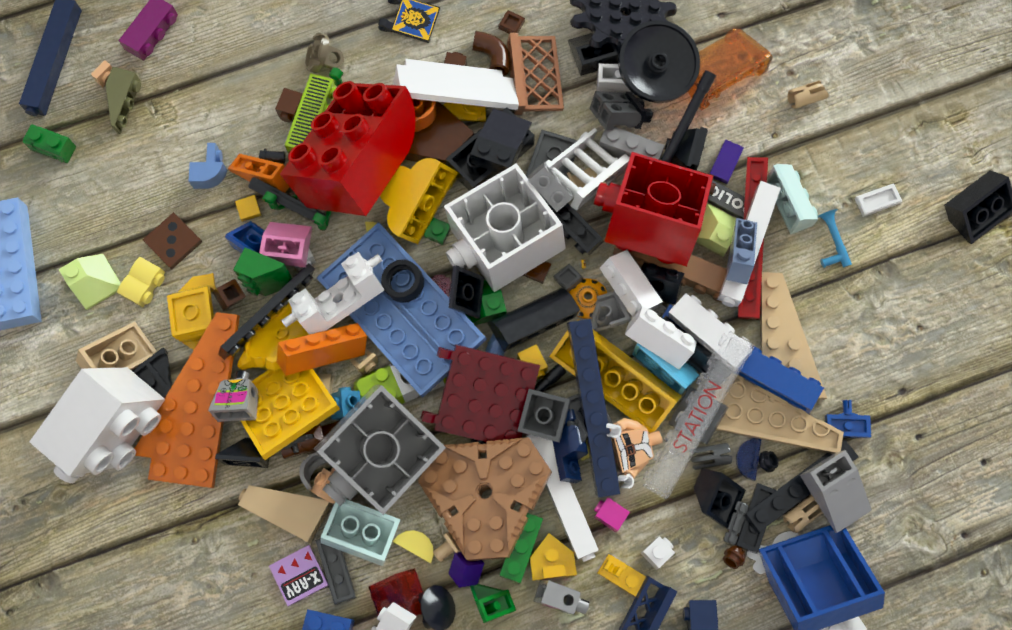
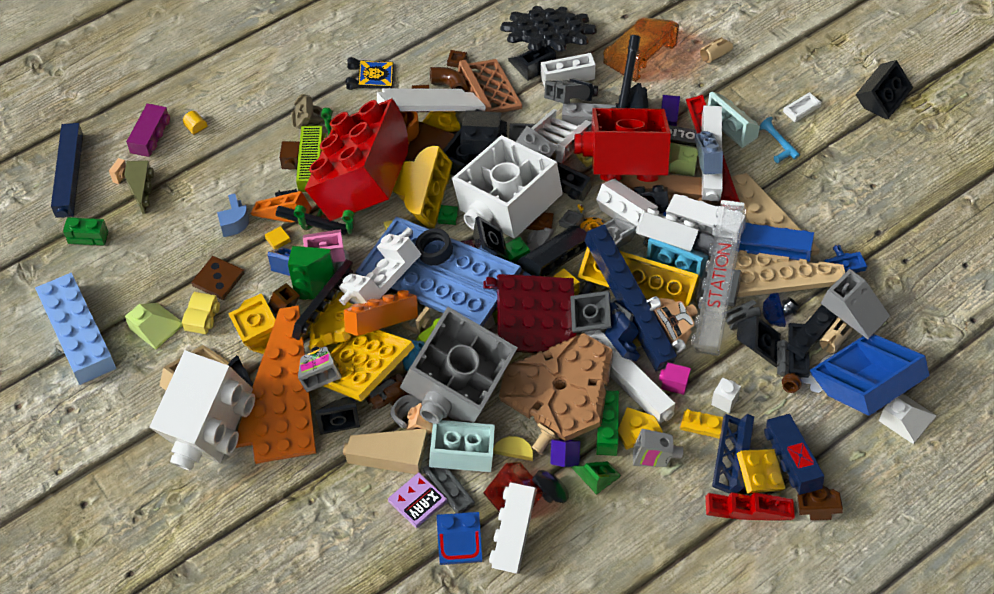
camera: 15 degrees left, 20 degrees down
black dish [618,20,700,103] -> none
none -> yellow brick [183,111,208,135]
none -> light grey tile [527,228,554,252]

